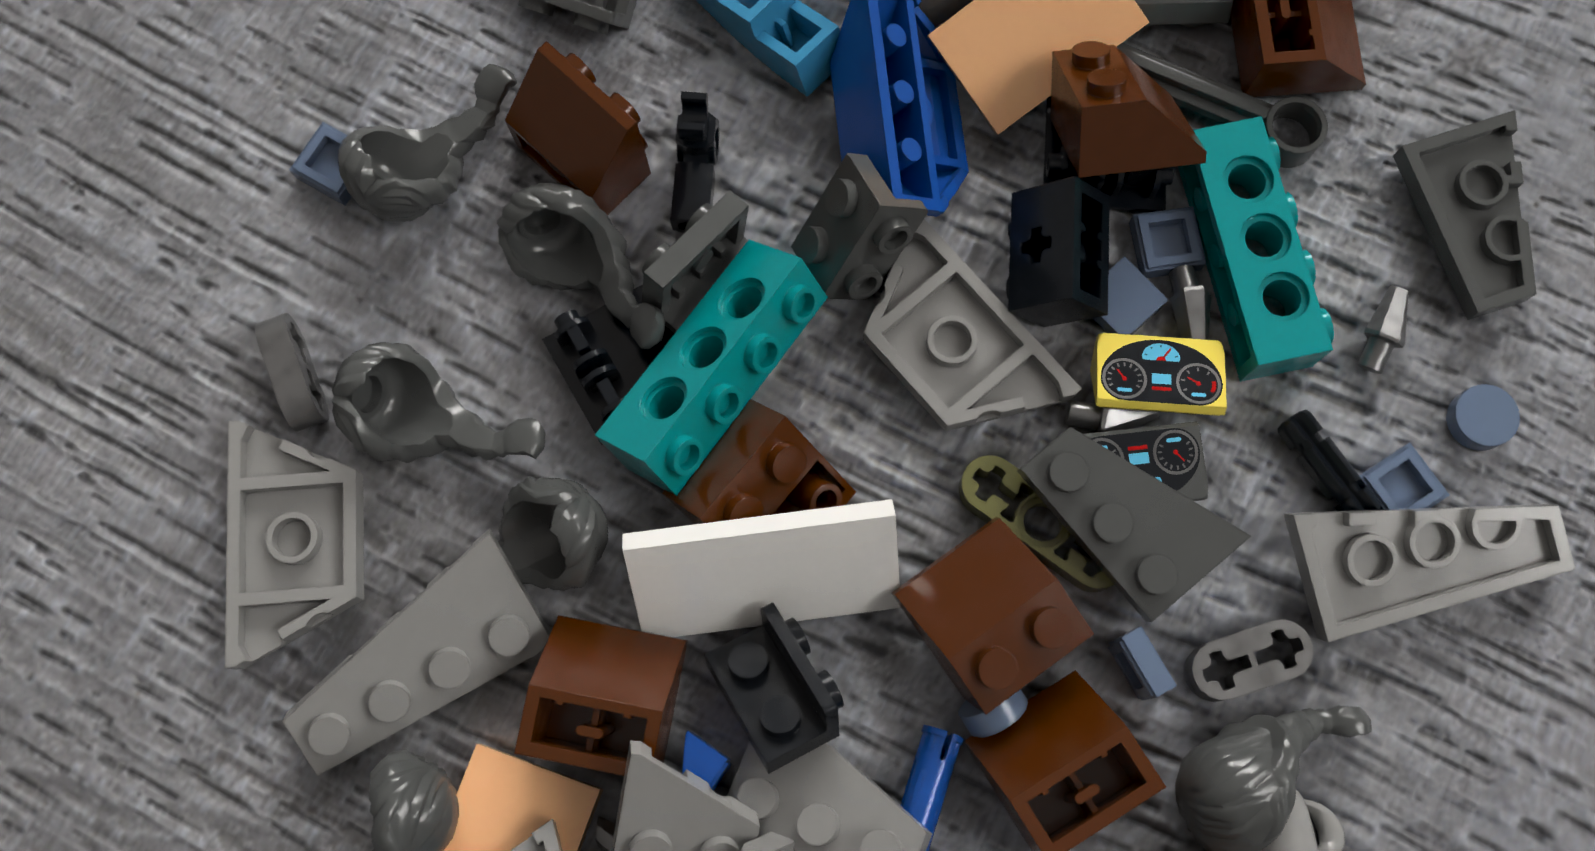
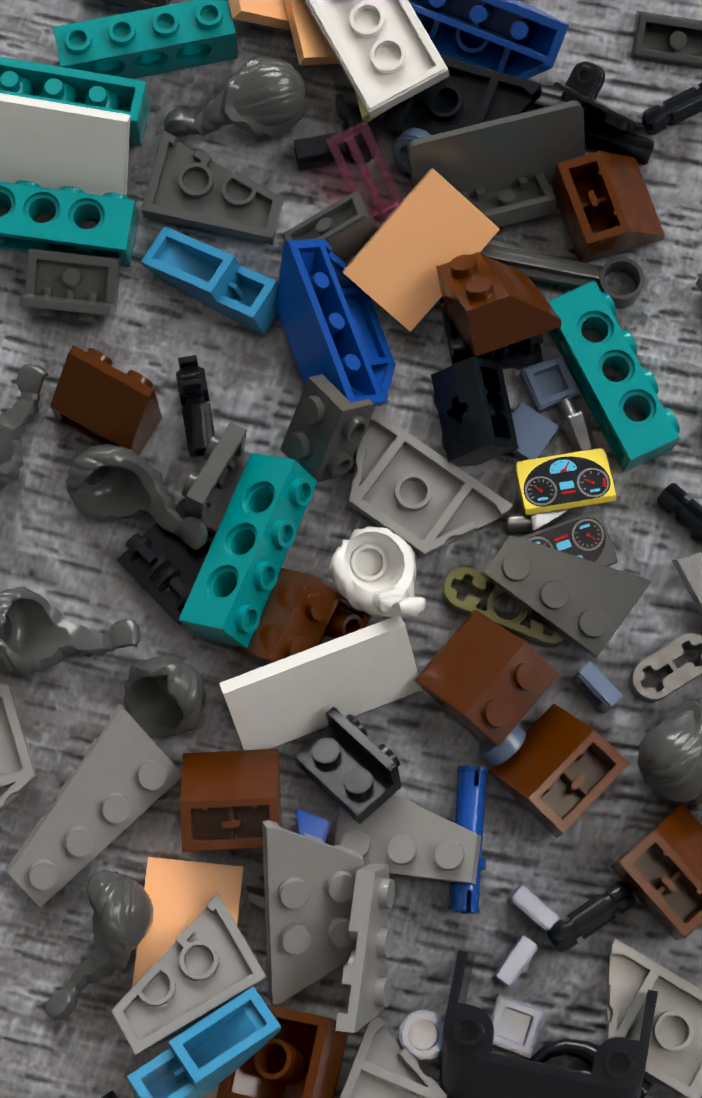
camera: 20 degrees left, 0 degrees up
none -> white hair [330,526,426,618]

